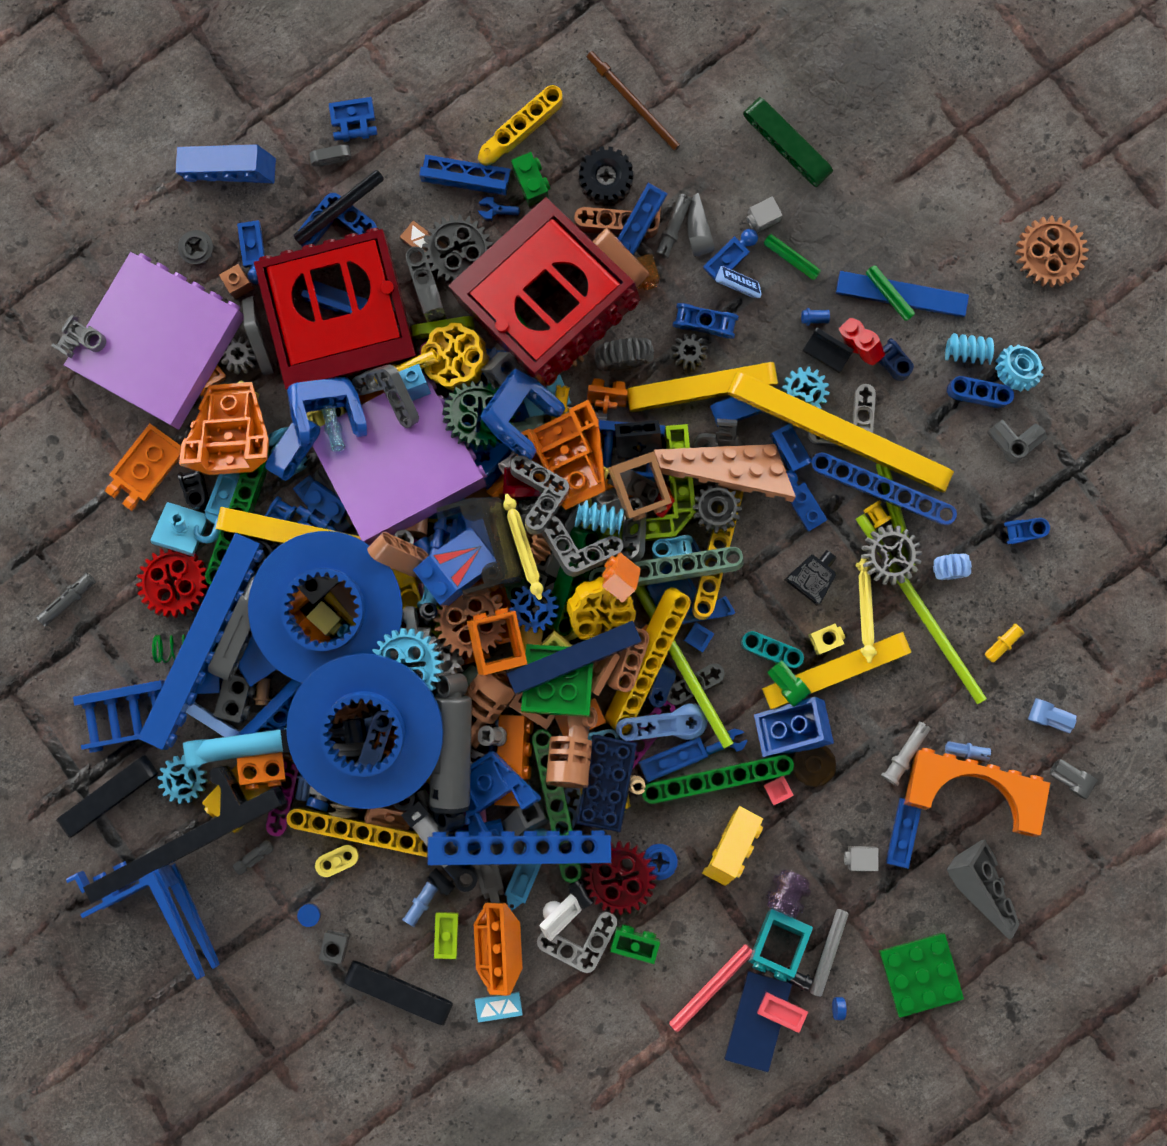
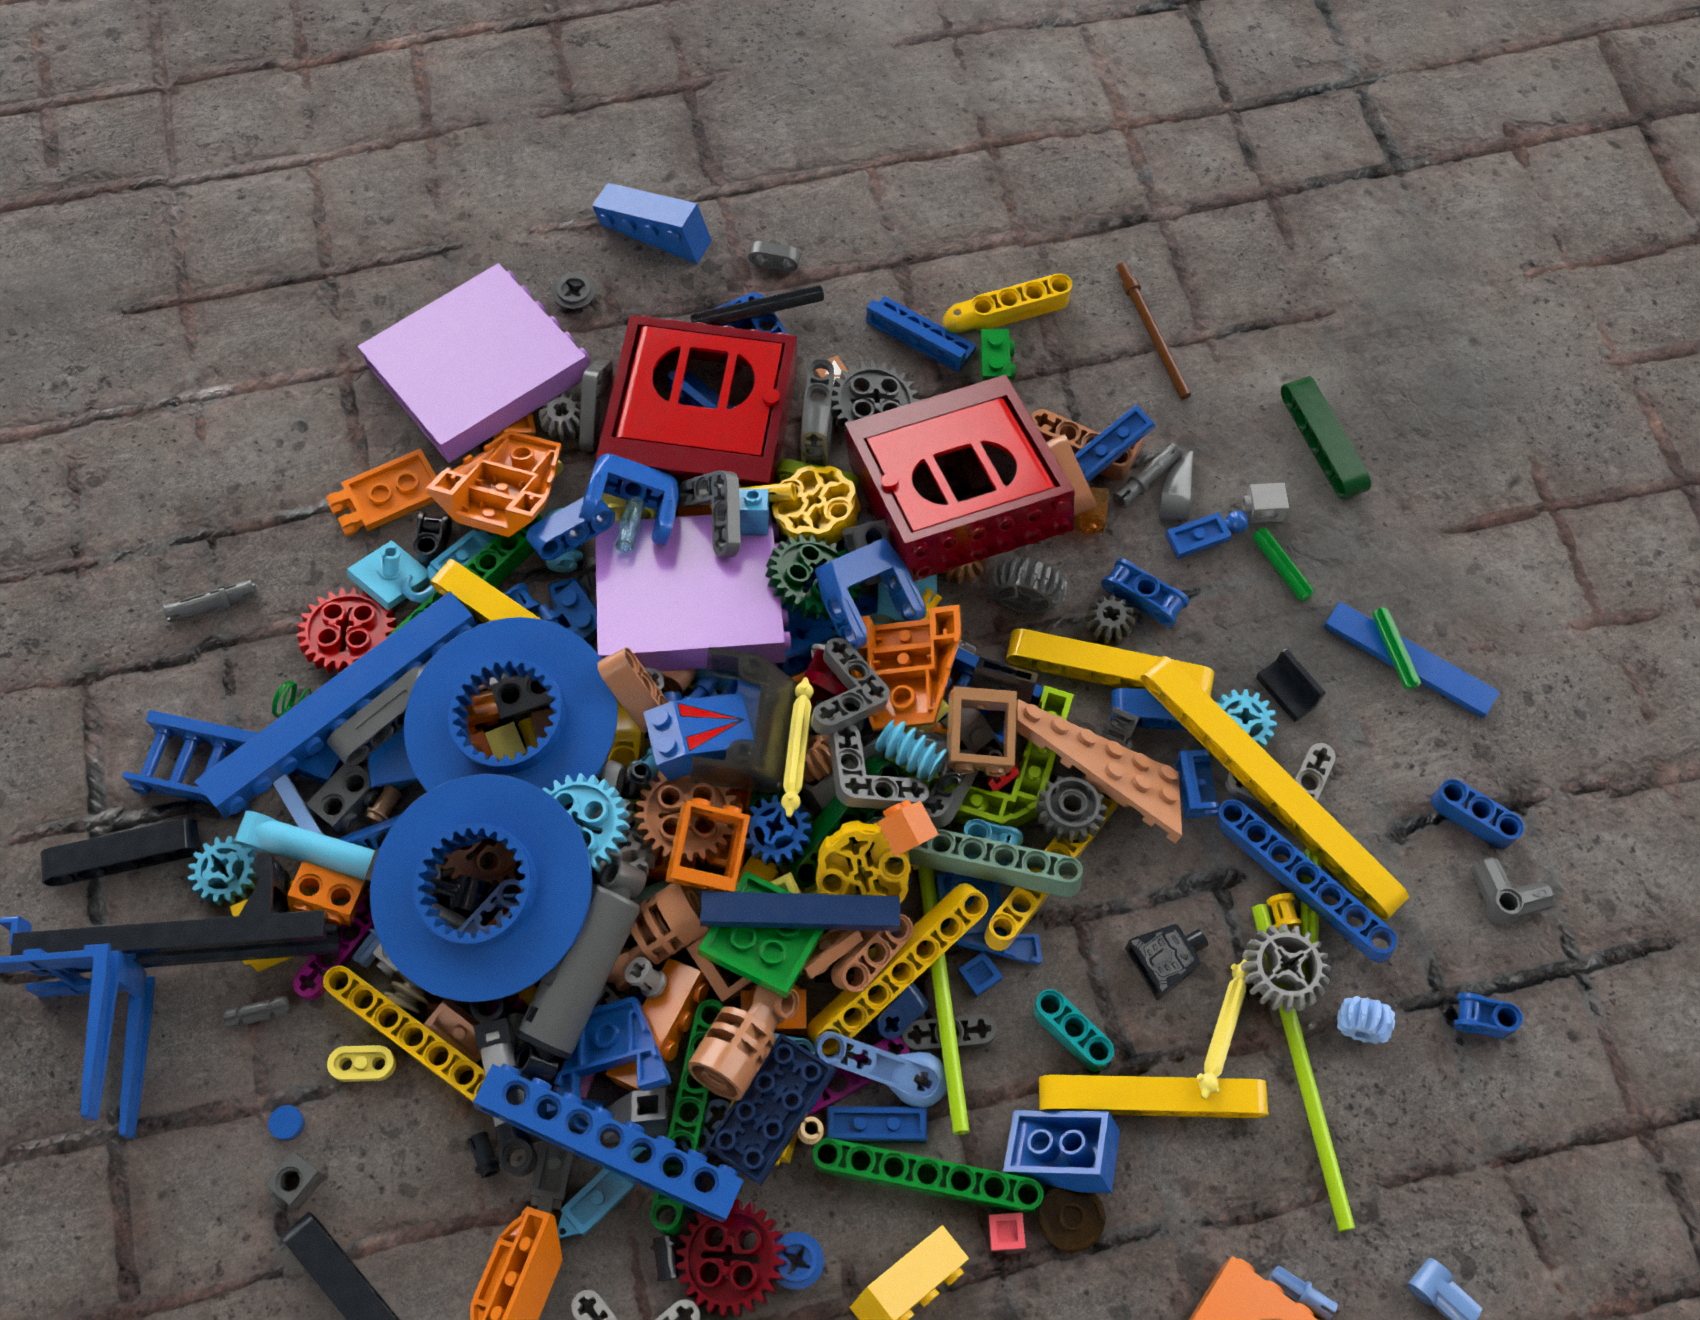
camera: 20 degrees right, 20 degrees down
dark grey piece [51,315,106,358] -> none
nougat brick [219,264,254,299] -> none
blue plate [237,220,265,285] -> none
blue tile [306,797,329,812] -> none
blue plate [329,97,378,142] -> none
medium blue pin [402,881,439,927] -> none
lime plate [434,912,459,959] -> none
blue bar [478,197,520,221] -> none
white tile [539,894,582,941] -> none
black bush [579,146,633,206] -> none
orange hips [587,378,628,414] -> none
blue bar [706,729,747,755] -> none
light blue slope [715,266,761,298] -> none
green piece [767,660,811,707] -> none
blue plate [786,470,827,532] -> none
blue pin [801,308,830,326] -> none
light yellow brick [808,623,845,655] -> none
red brick [839,318,885,365] -> none
dark blue piece [878,338,914,381] -> none
light grey pin [881,721,931,786] -> none
medium azure piece [945,333,994,365] -> none
yellow axle [985,624,1025,662] -> none
medium azure gear [995,345,1044,392] -> none
nougat gear [1015,216,1089,288] -> none

